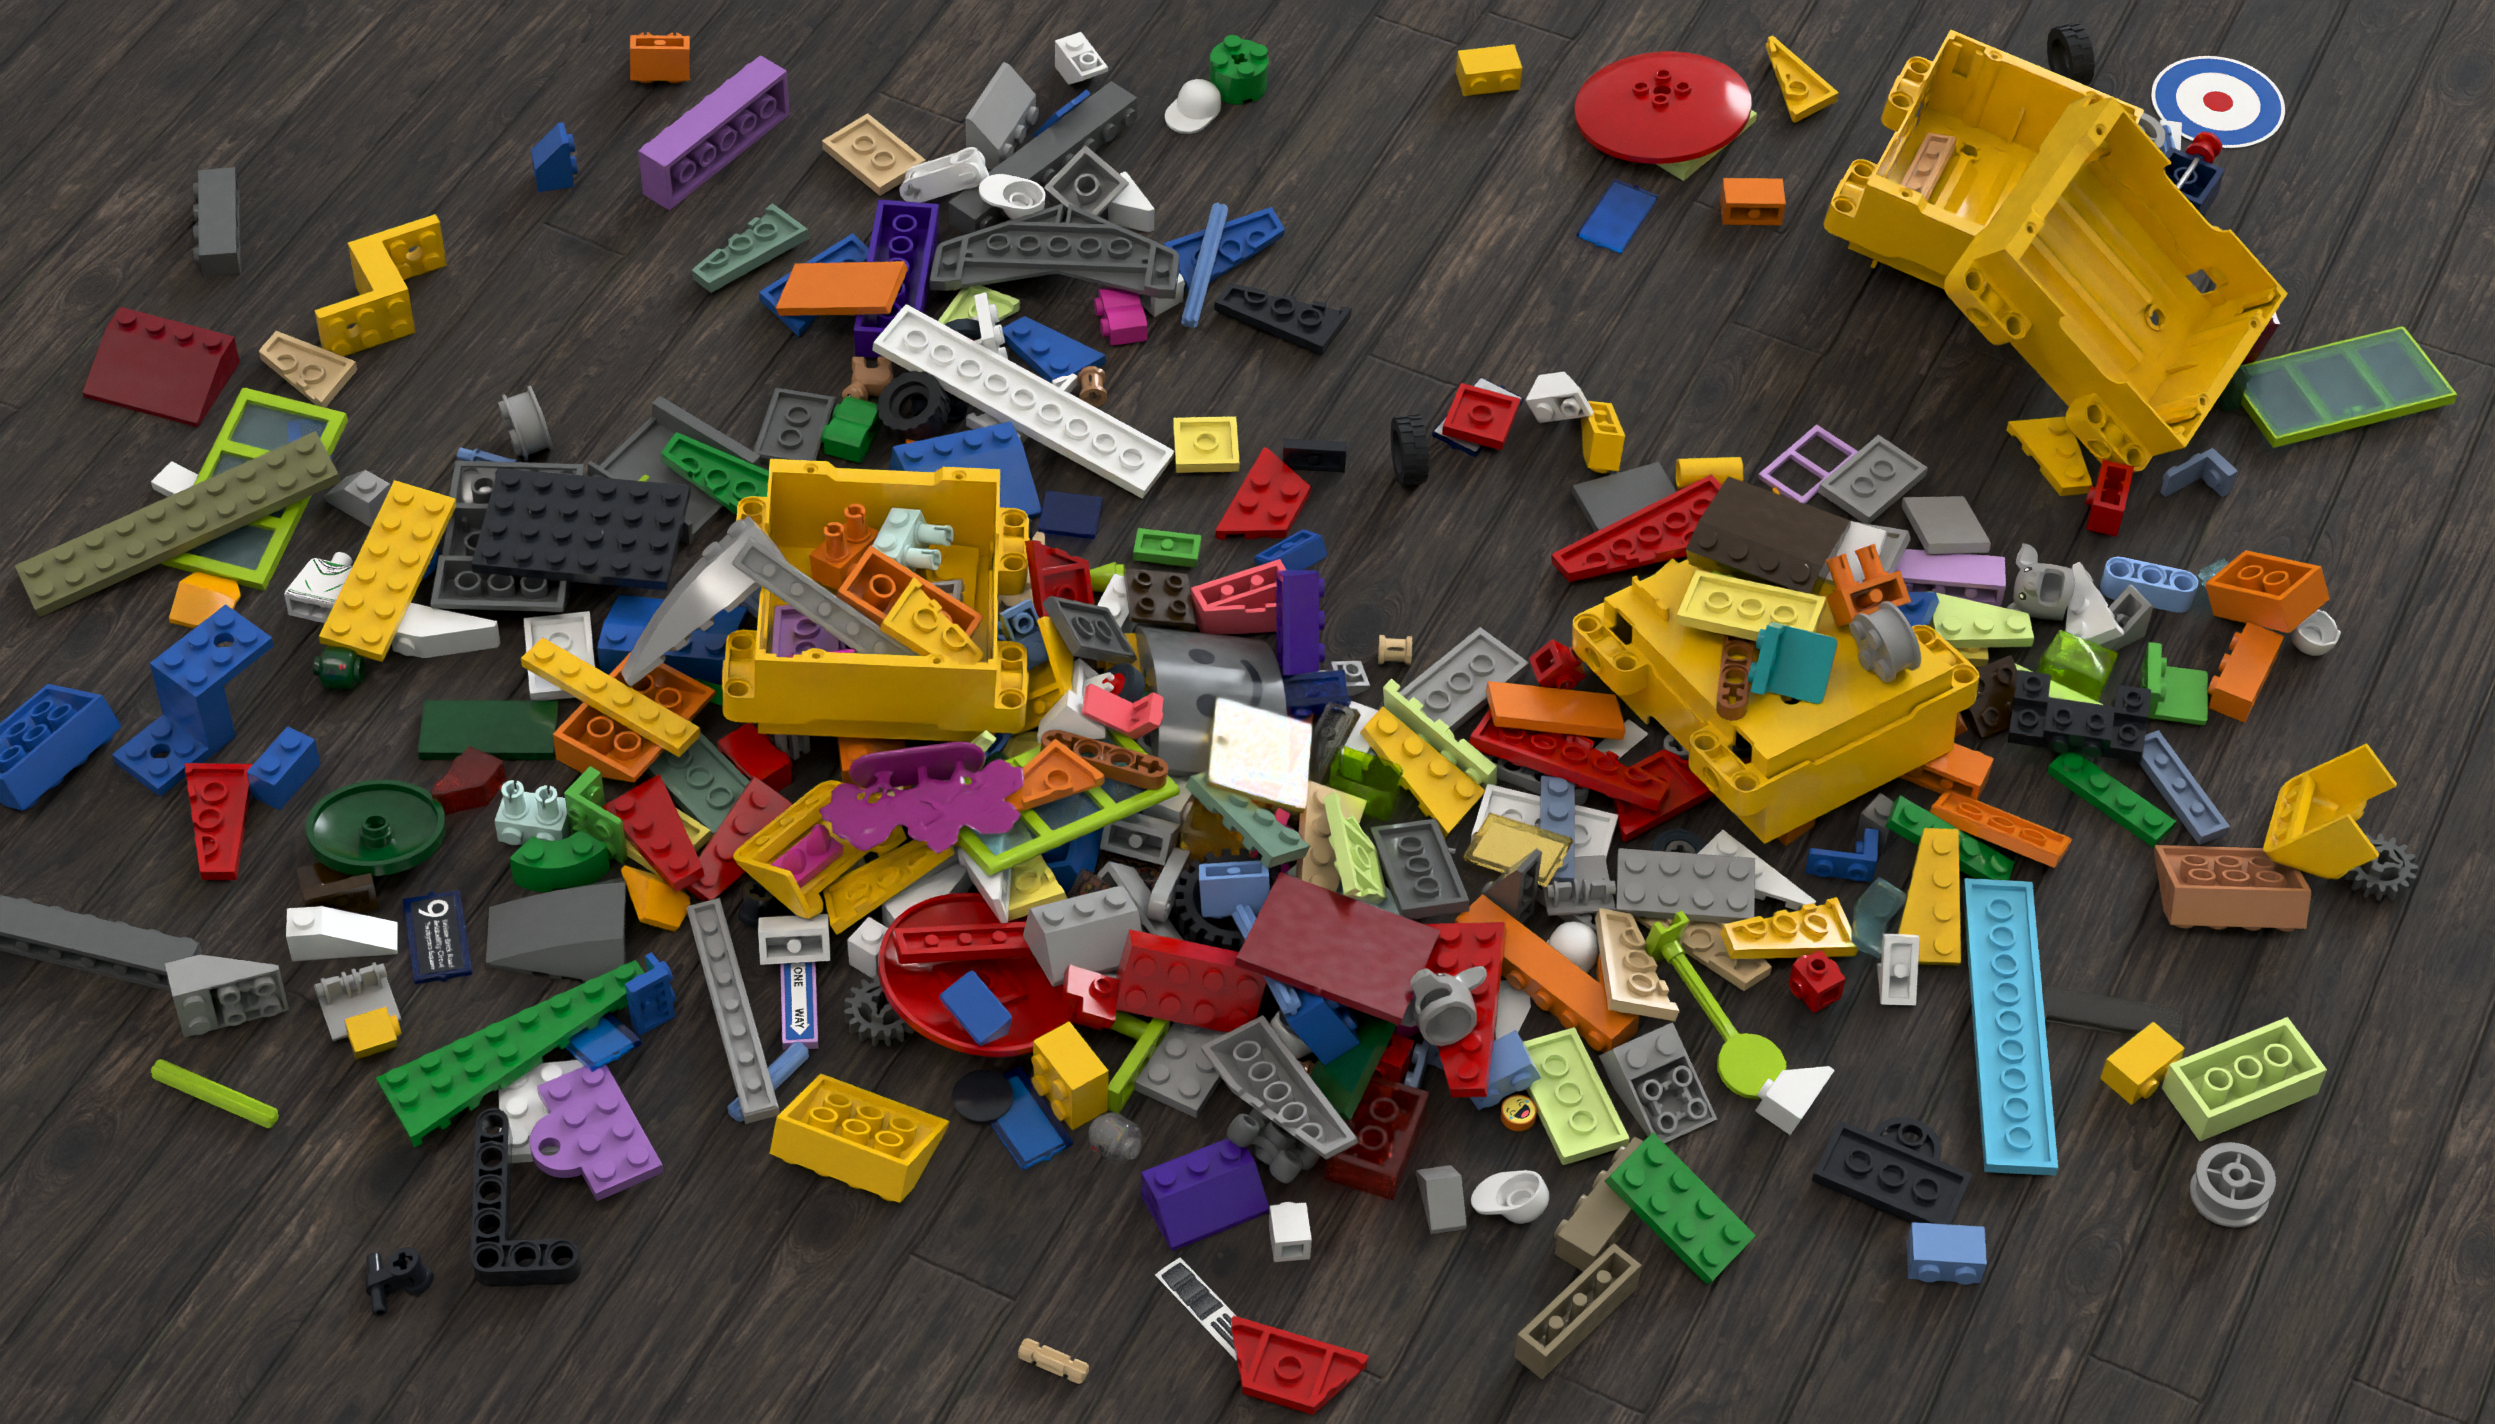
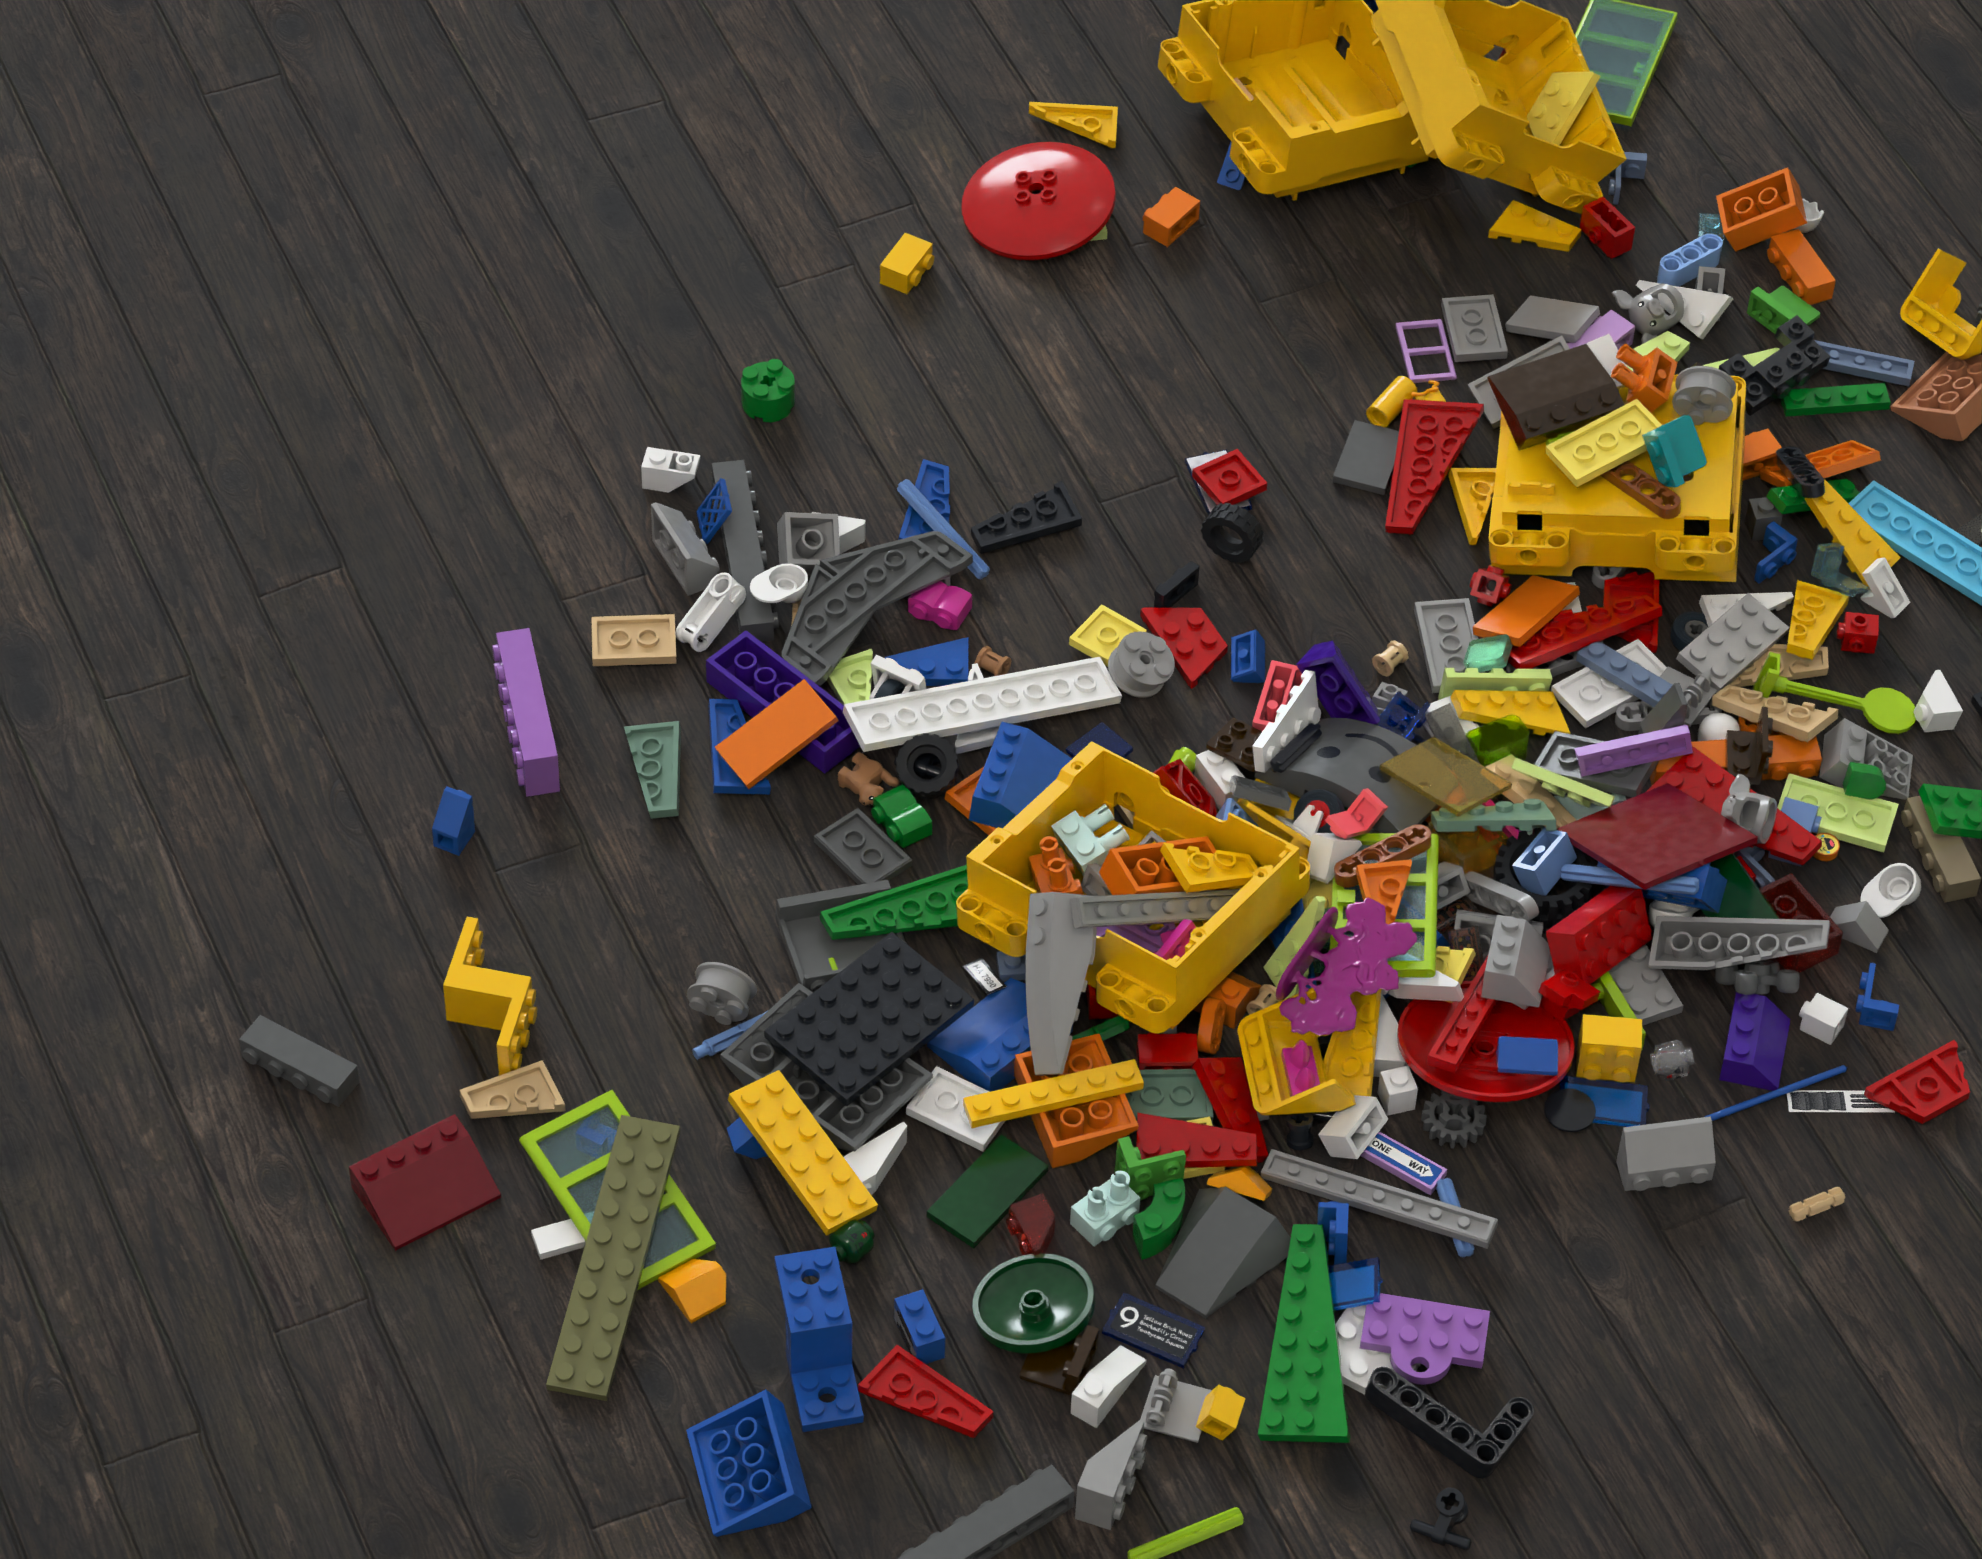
camera: 50 degrees left, 0 degrees up
white torso [284,552,353,623] -> none
light grey slope [324,470,391,527] -> none
orange brick [630,32,690,83] -> none
yellow slope [769,1074,949,1203] -> none
bright green plate [1133,528,1201,568] -> none
white cap [1165,79,1221,134] -> none
clear yellow piece [1463,812,1574,887] -> none
white slope [1526,372,1594,423] -> none
clear blue piece [1577,179,1659,254] -> none
yellow slope [1581,401,1625,473] -> none
clear neon green piece [2037,629,2118,702] -> none
none -> light grey wheel [1108,631,1175,698]
none -> orange beam [1197,997,1226,1055]
none -> white wing [1253,670,1321,773]
none -> black axle [1270,723,1322,773]
none -> clear green piece [1463,634,1512,673]
none -> light yellow wing [1527,71,1601,145]
none -> medium lavender fence [1574,724,1693,777]
none -> light grey slope [1616,1116,1716,1191]
none -> blue axle [1704,1065,1847,1121]
none -> dark brown bracket [1726,707,1773,785]
none -> black beam [1776,446,1825,498]
none -> green piece [1842,762,1886,799]
none -> blue bracket [1855,963,1899,1031]

